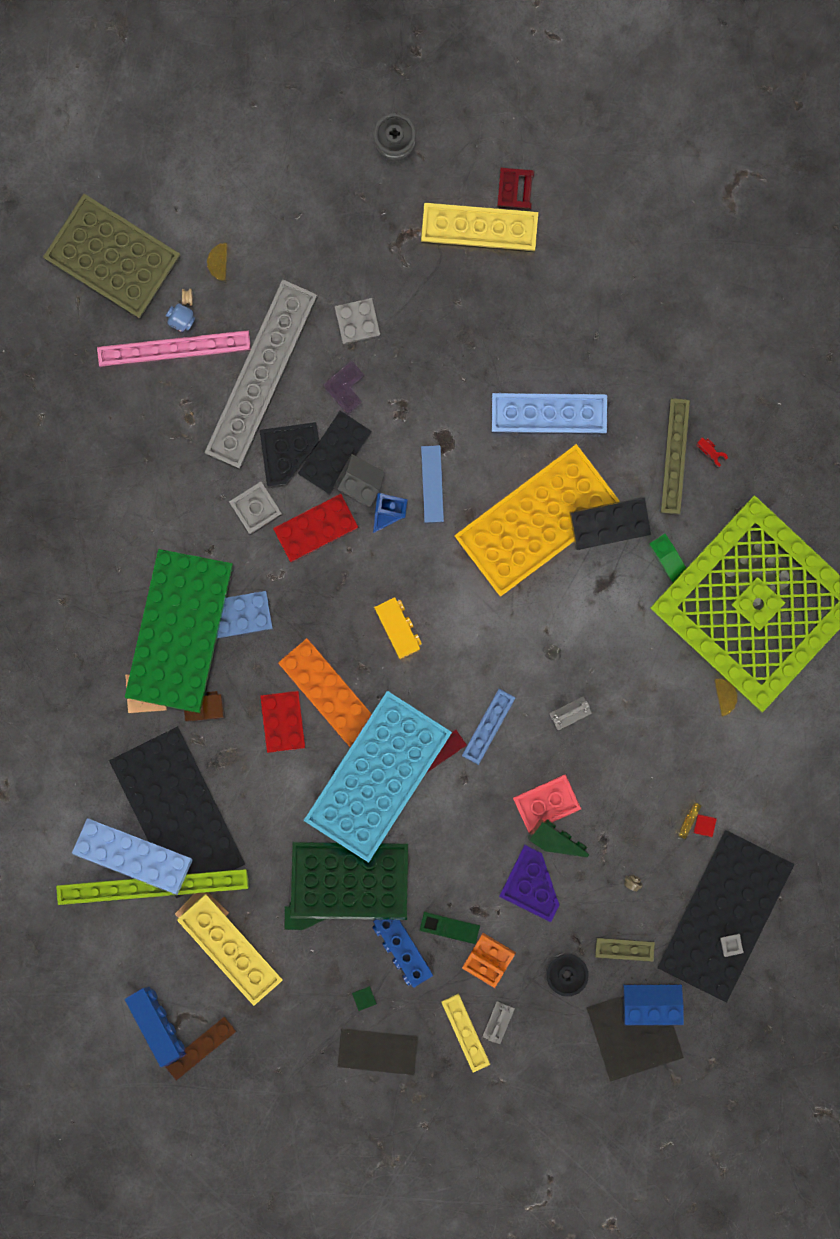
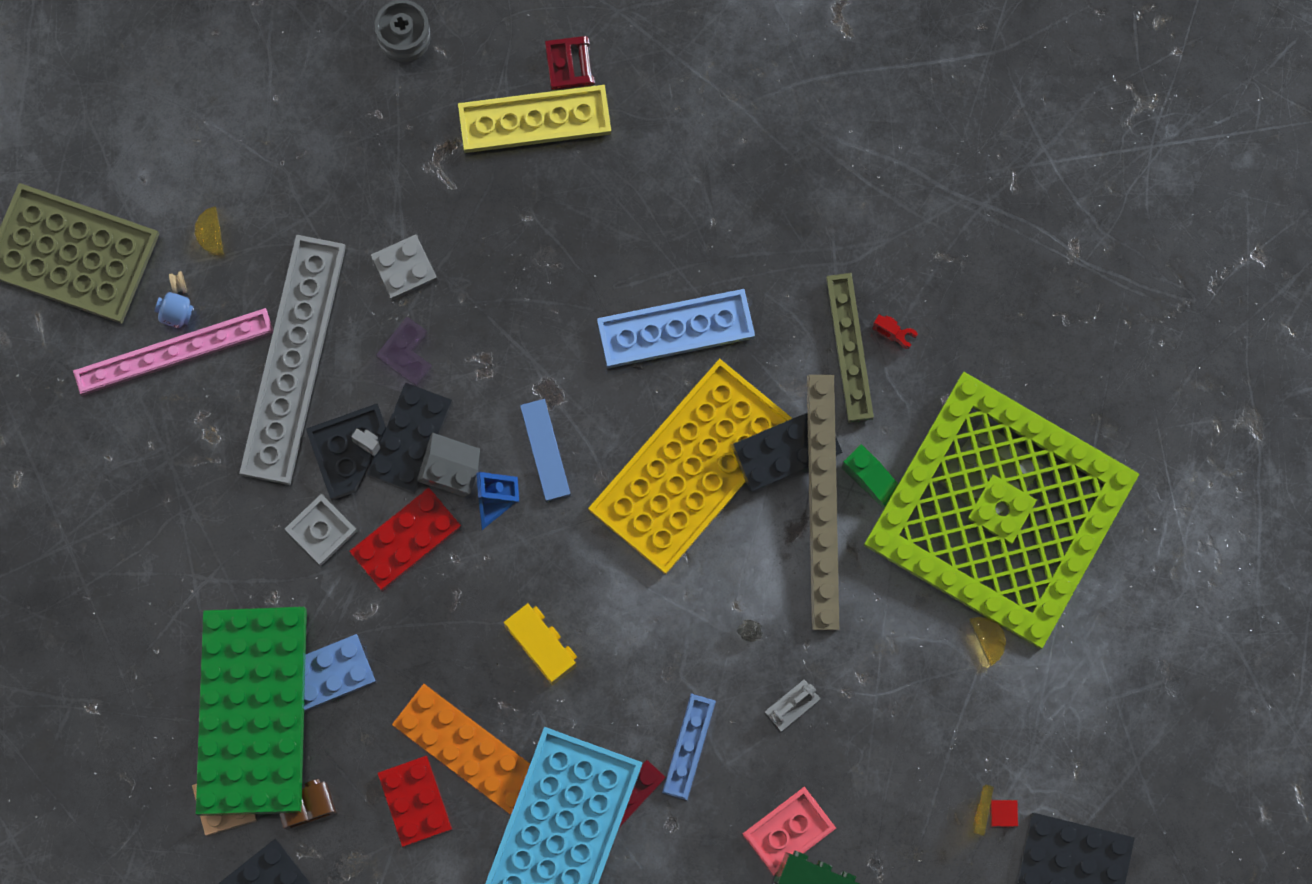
camera: 20 degrees left, 10 degrees down
none -> light grey plate [351,429,380,456]
none -> dark tan plate [807,375,839,630]

